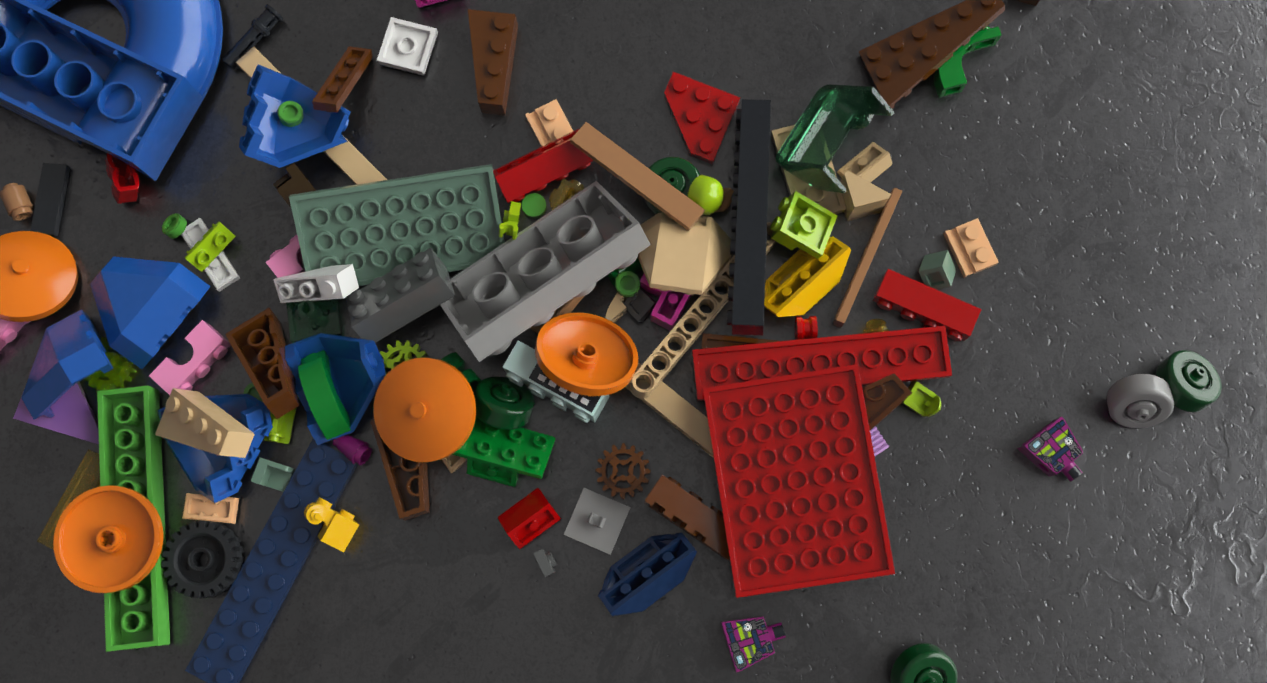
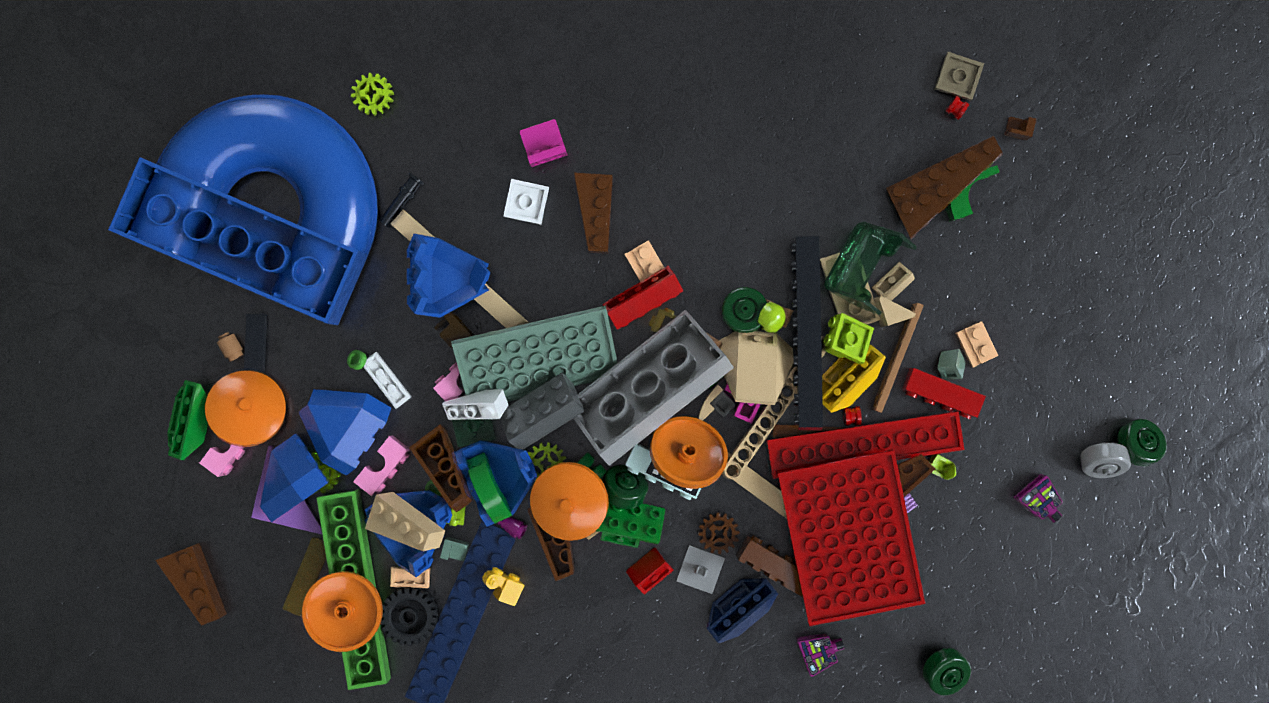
camera: 10 degrees left, 10 degrees up
red brick [106,153,139,204] -> none
lime hinge [184,221,236,272] -> none
bright green tile [278,101,303,127] -> none
reddish brown plate [312,46,373,113] -> none
lime plate [498,202,521,240] -> none
bright green tile [522,193,547,219] -> none
dark grey plate [533,549,557,577] -> none
medium nougat tile [570,122,705,231] -> none
bright green tile [615,271,640,297] -> none
red plate [664,72,740,165] -> none
clear yellow plate [864,319,889,333] -> none

